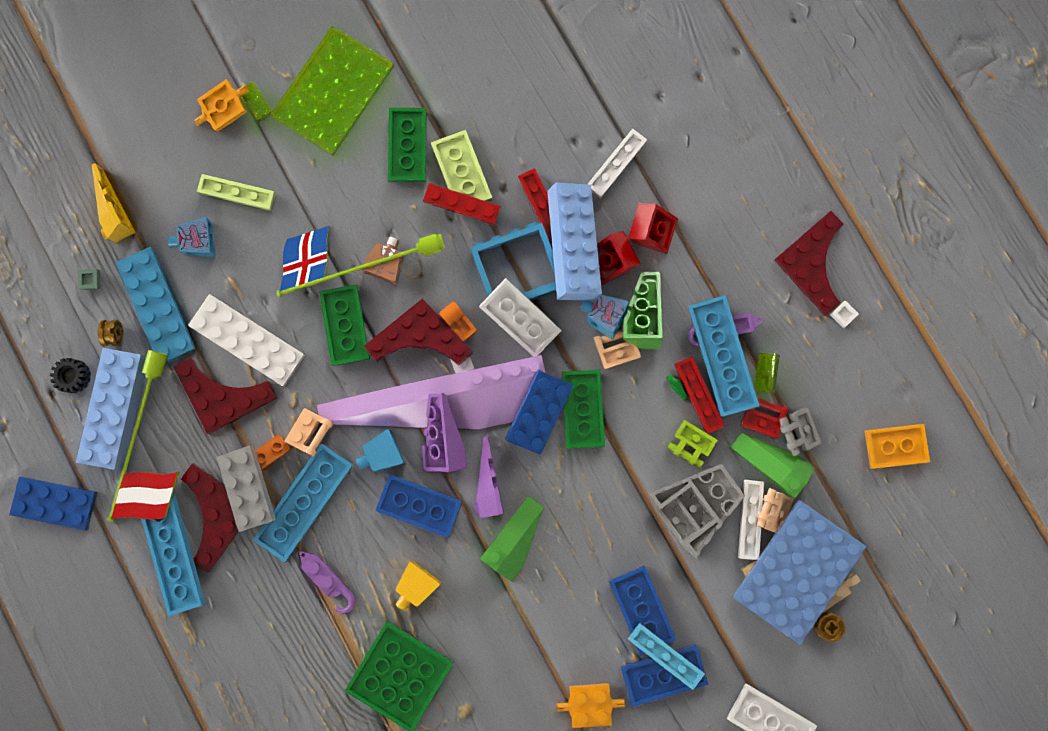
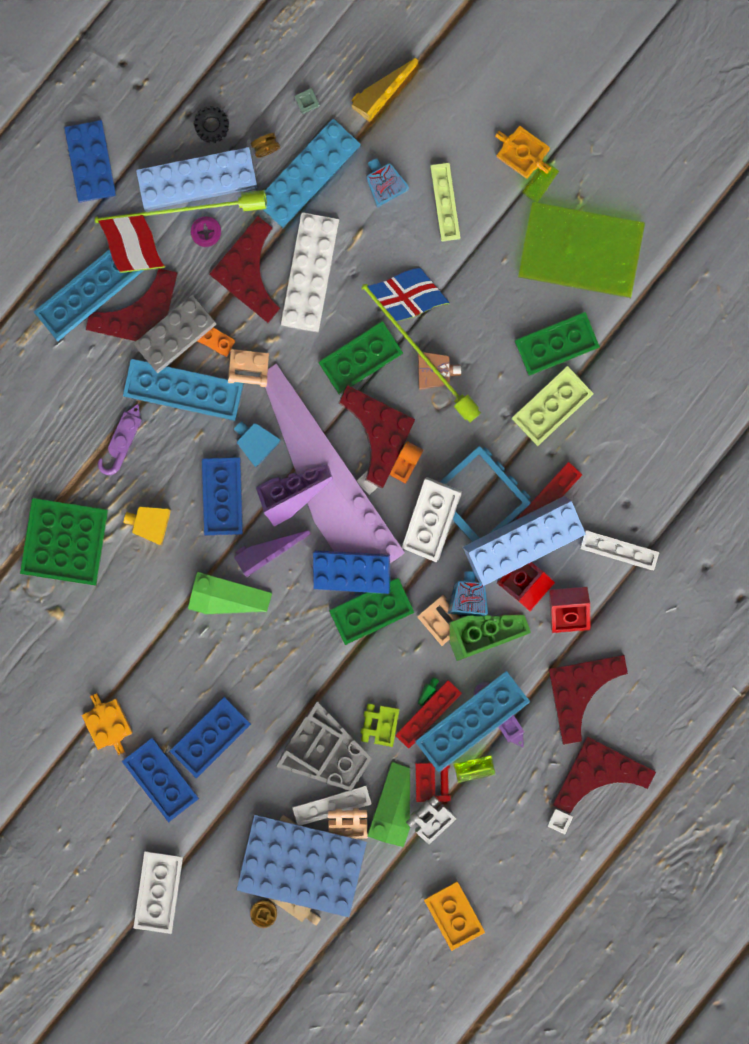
camera: 70 degrees right, 5 degrees up
red plate [423,183,501,226] -> none
medium azure plate [628,623,705,690] -> none
none -> magenta gear [191,216,221,247]
none -> dark red plate [549,655,628,745]

